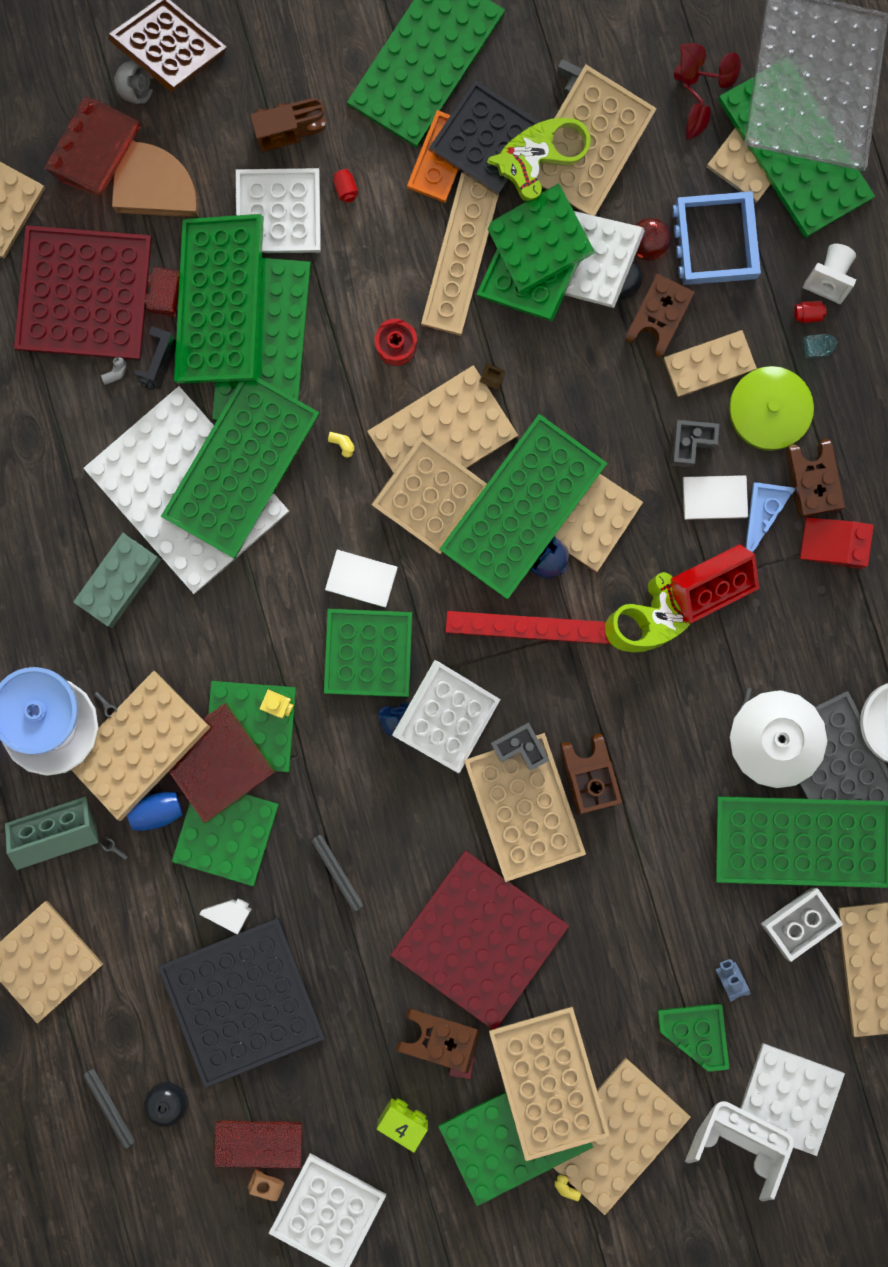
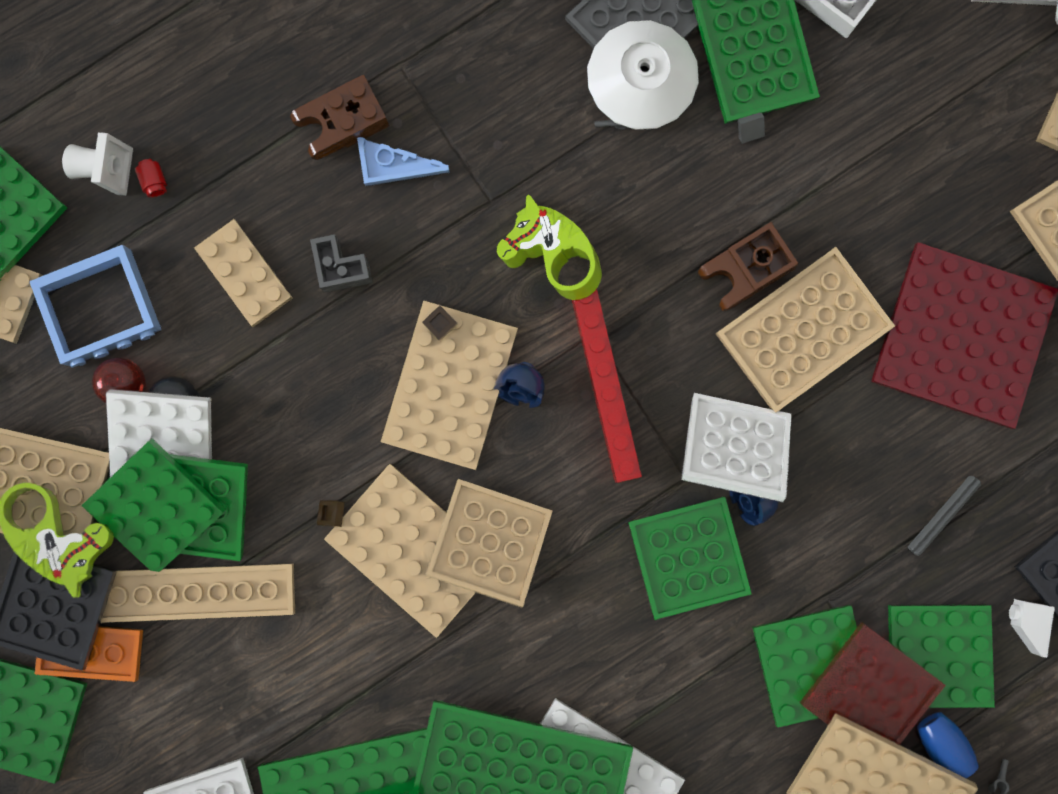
camera: 100 degrees left, 0 degrees up
light yellow bracket [260,690,294,719] -> none
white tile [325,550,398,608] -> none
light yellow arm [328,432,354,457] -> none
red brick [333,169,359,203] -> none
red brick [374,319,417,366] -> none
green plate [439,414,607,600] -> none
dark grey brick [490,722,550,771] -> none
reddish brown brick [625,274,695,358] -> none
green plate [657,1003,729,1072] -> none
red slope [670,544,759,624] -> none
white tile [683,476,748,520] -> none
sand blue hips [716,959,750,1002] -> none
lime dish [729,366,814,451] -> none
red slope [800,518,874,569] -> none
clear light blue plate [803,334,838,358] -> none
none -> dark brown plate [422,305,458,341]
none -> dark grey tile [738,112,765,144]

